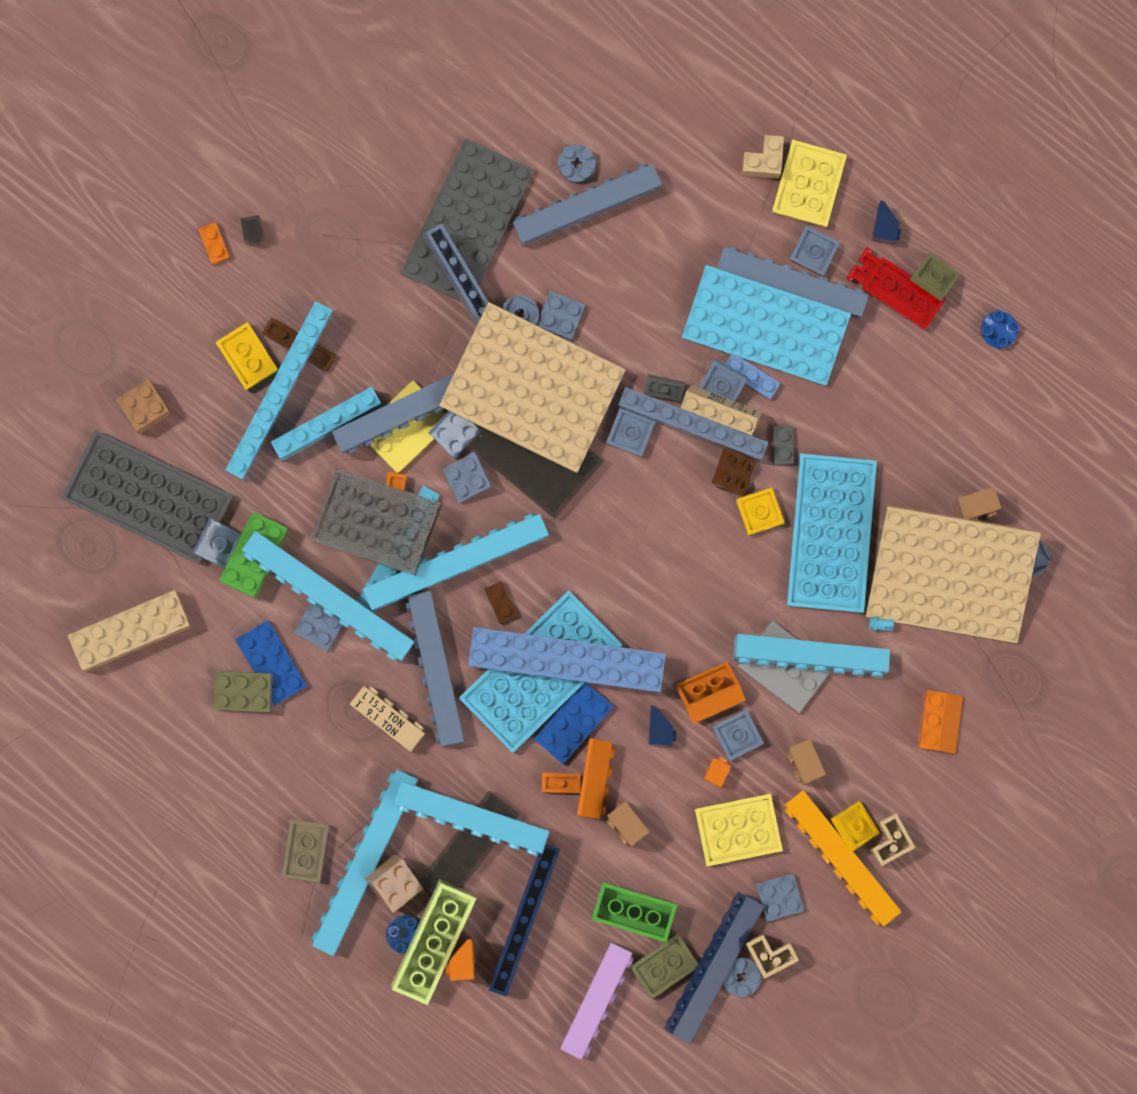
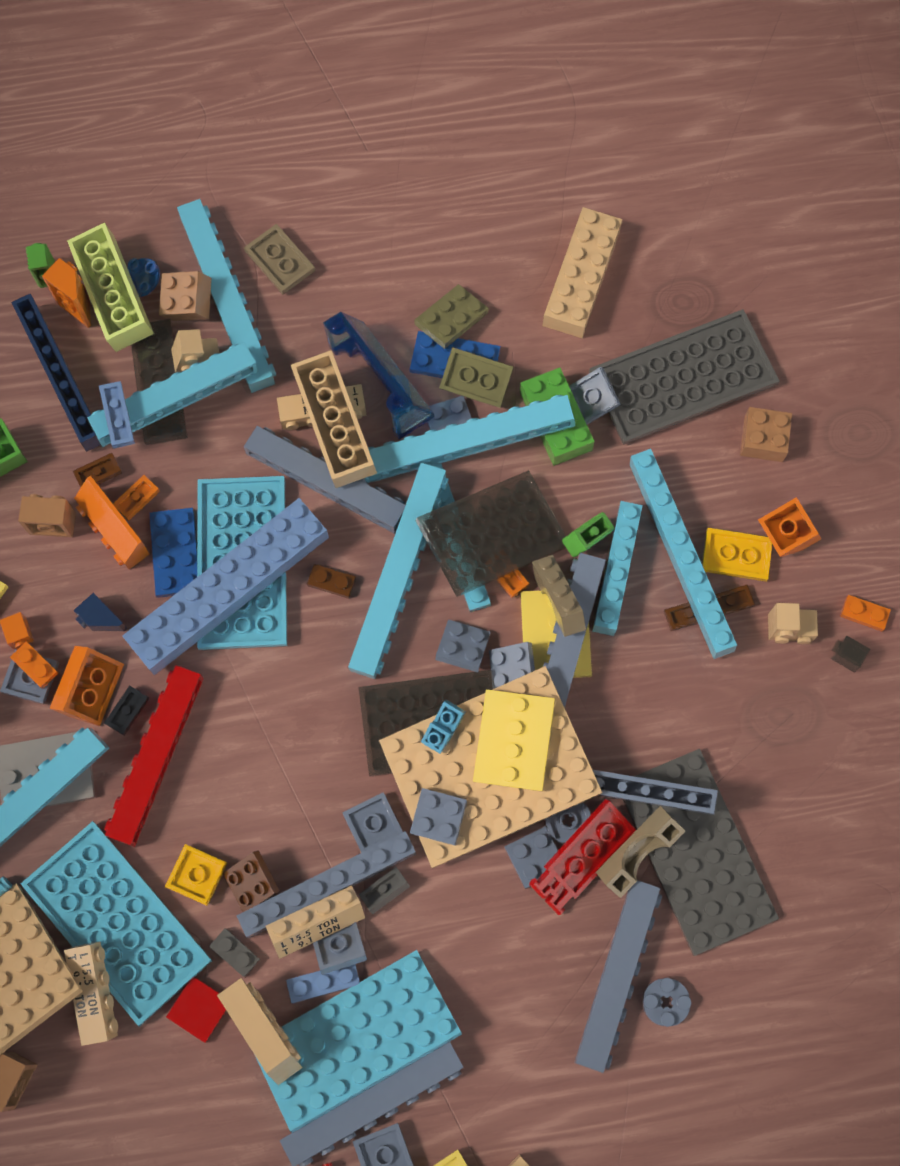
camera: 135 degrees right, 10 degrees down
none -> orange plate [10,641,59,689]
none -> bright green brick [25,243,55,288]
none -> tan brick [64,941,118,1046]
none -> reddish brown plate [73,453,122,488]
none -> medium blue plate [99,381,135,449]
none -> red brick [104,665,204,847]
none -> black plate [104,685,150,736]
none -> red tile [166,977,227,1043]
none -> tan brick [171,329,219,373]
none -> tan brick [217,978,302,1086]
none -> tan brick [291,350,377,488]
none -> clear blue windscreen [323,312,435,440]
none -> sand blue plate [410,788,468,846]
none -> dark azure slope [421,700,466,754]
none -> olive plate [439,347,514,408]
none -> light yellow plate [473,690,555,792]
none -> red hinge [529,799,636,915]
none -> dark tan arch [532,555,586,637]
none -> bright green brick [562,512,615,557]
none -> dark tan arch [596,806,685,898]
none -> orange slope [758,497,821,557]
none -> tan brick [768,603,818,644]

